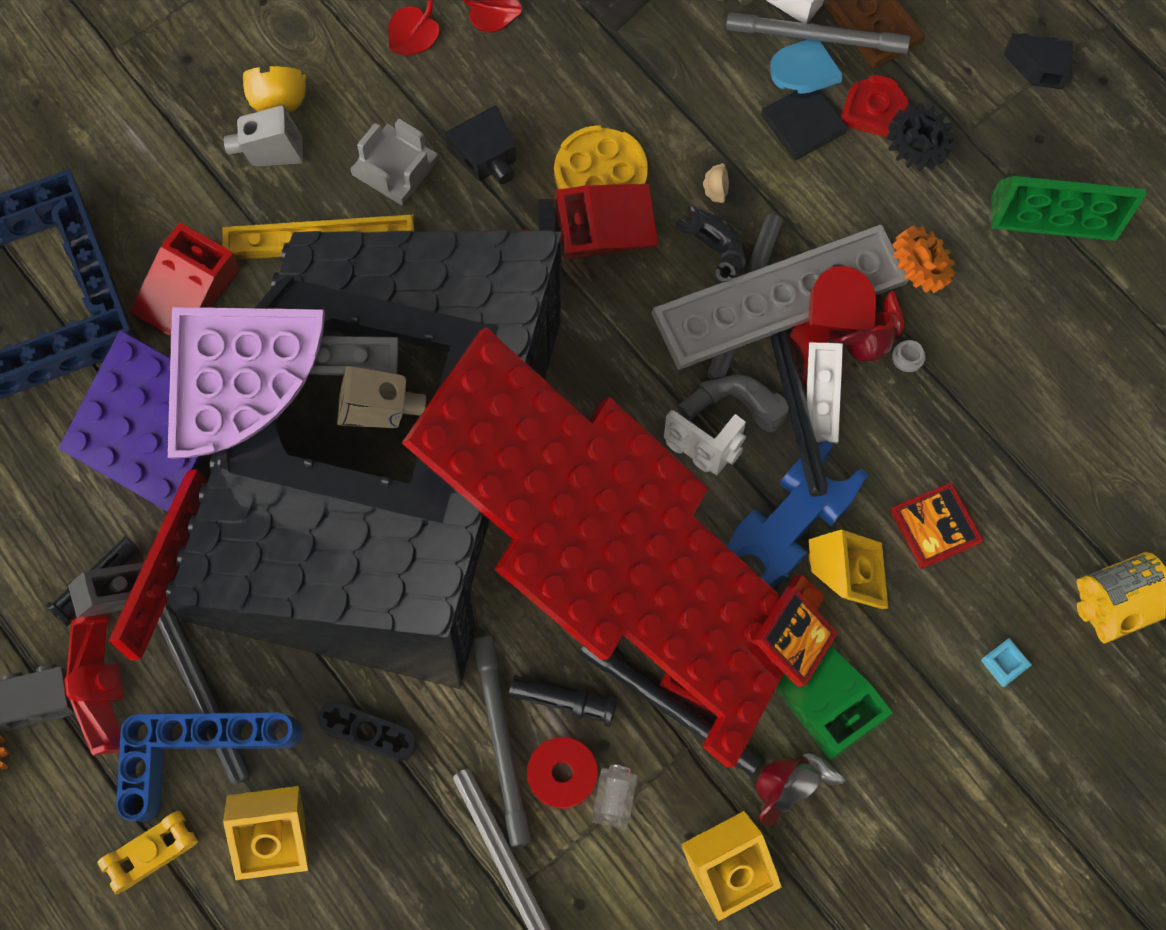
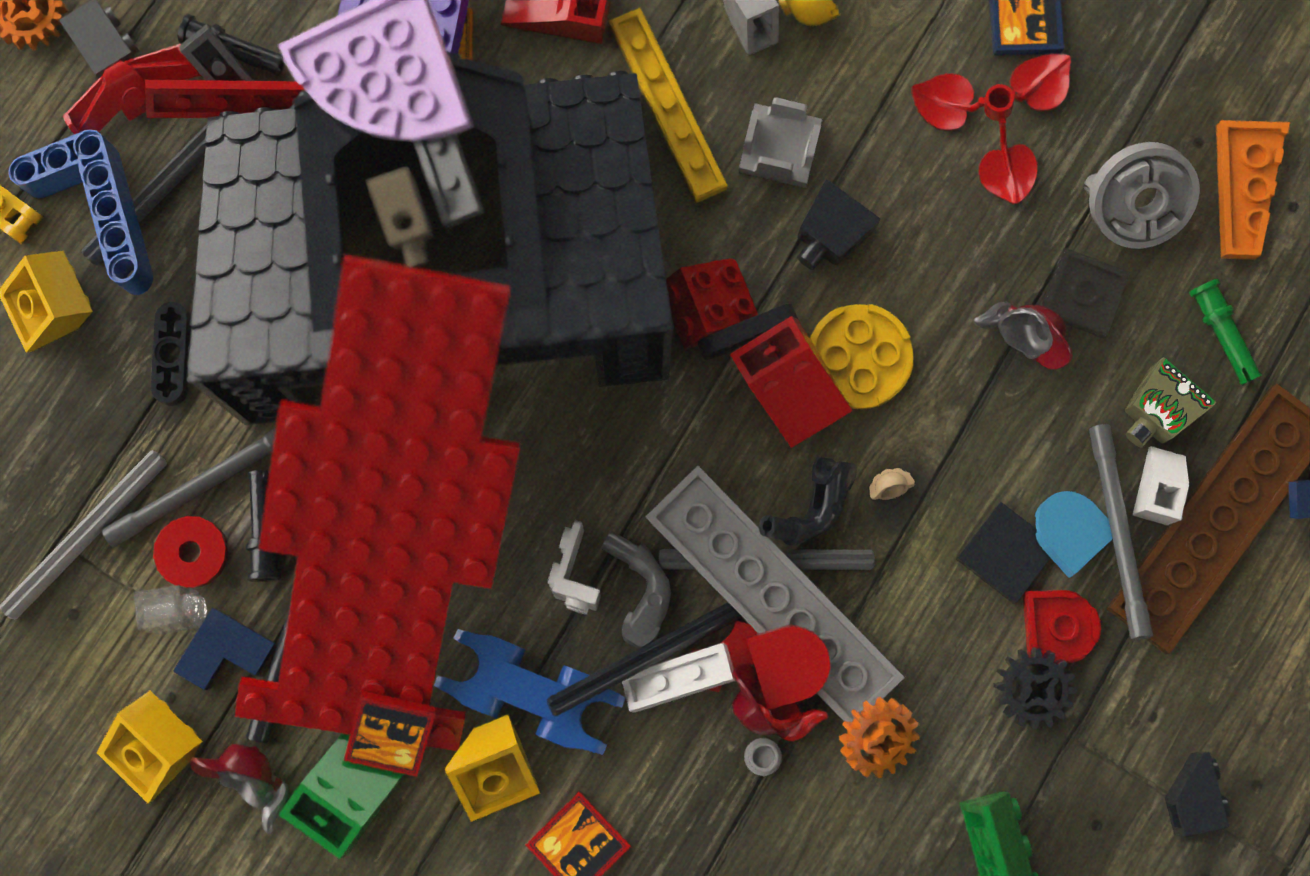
camera: 70 degrees right, 10 degrees up
none -> dark blue tile [173,607,277,690]
none -> flat silver hair [973,302,1073,369]

